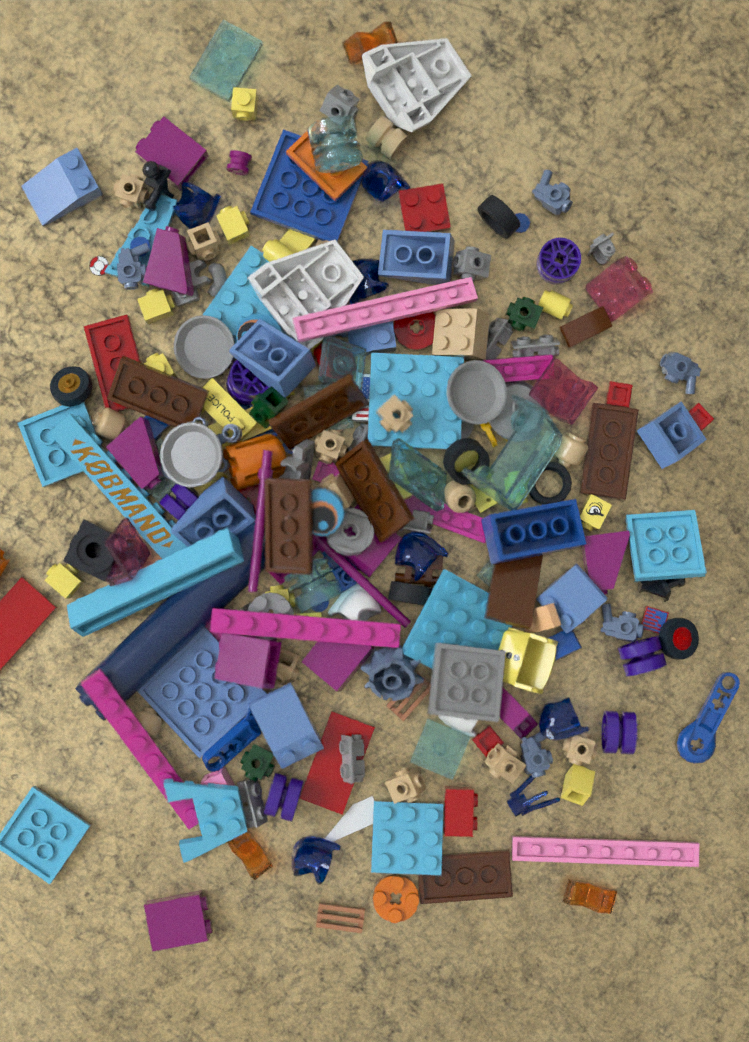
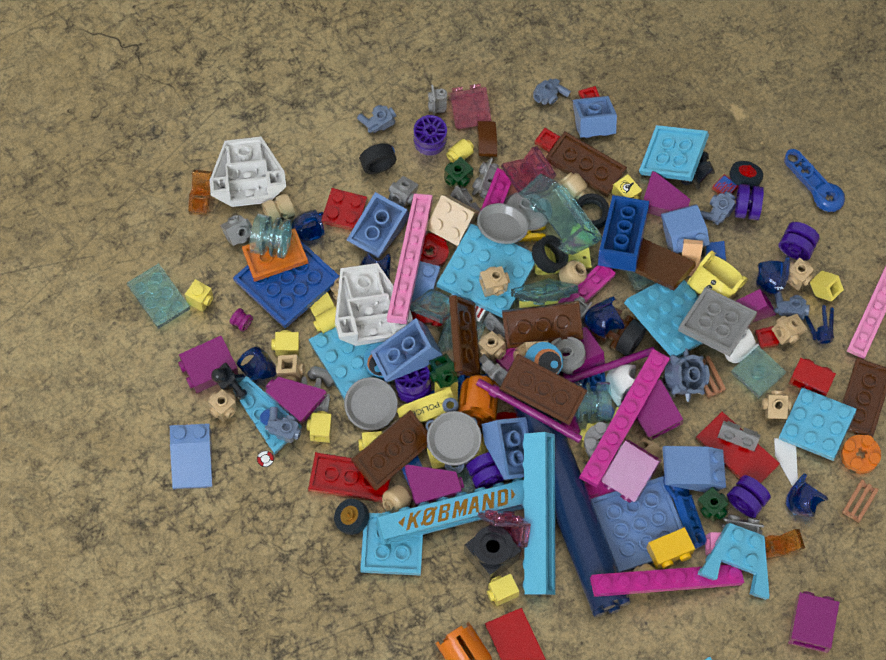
camera: 70 degrees left, 20 degrees down
none -> yellow brick [646,527,695,569]

